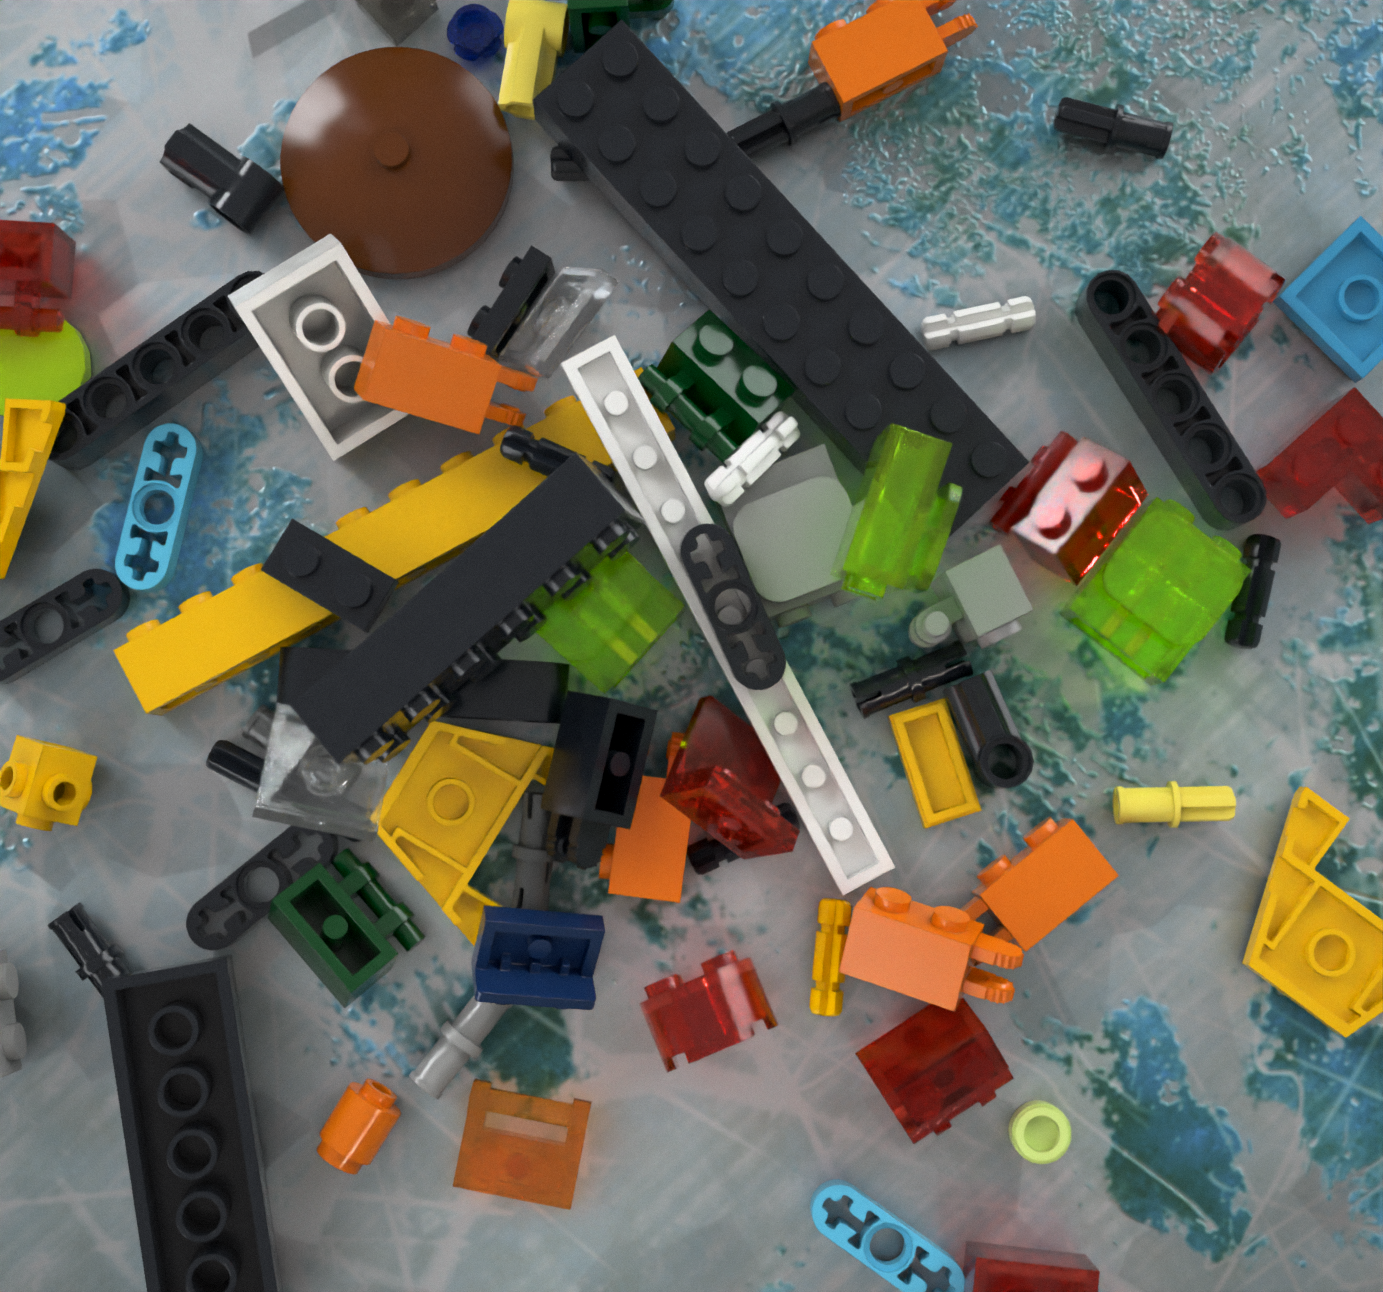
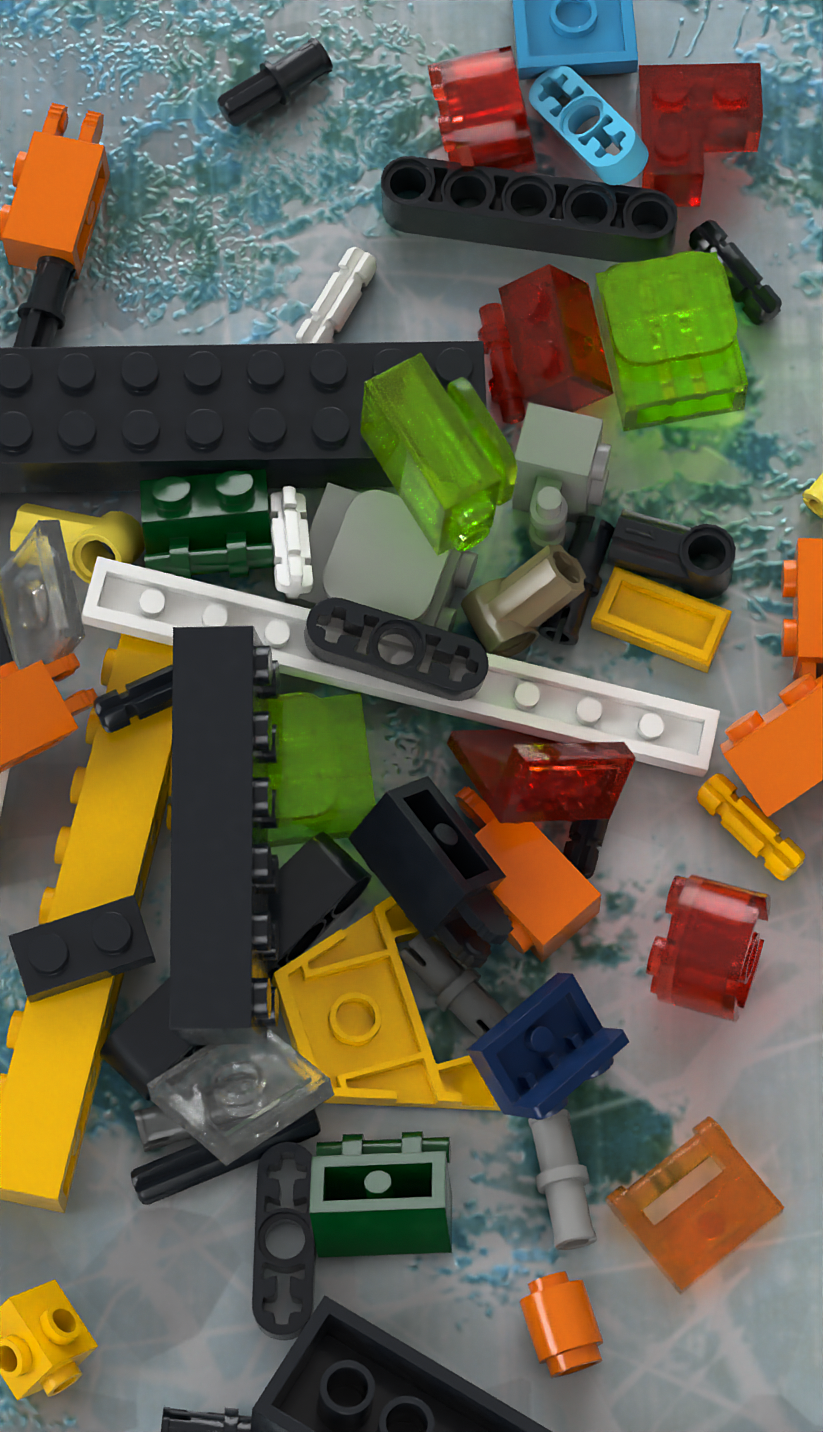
camera: 45 degrees left, 15 degrees down
none -> light yellow piece [10,503,145,584]
none -> dark tan piece [461,544,586,658]
none -> medium azure beam [529,66,649,185]

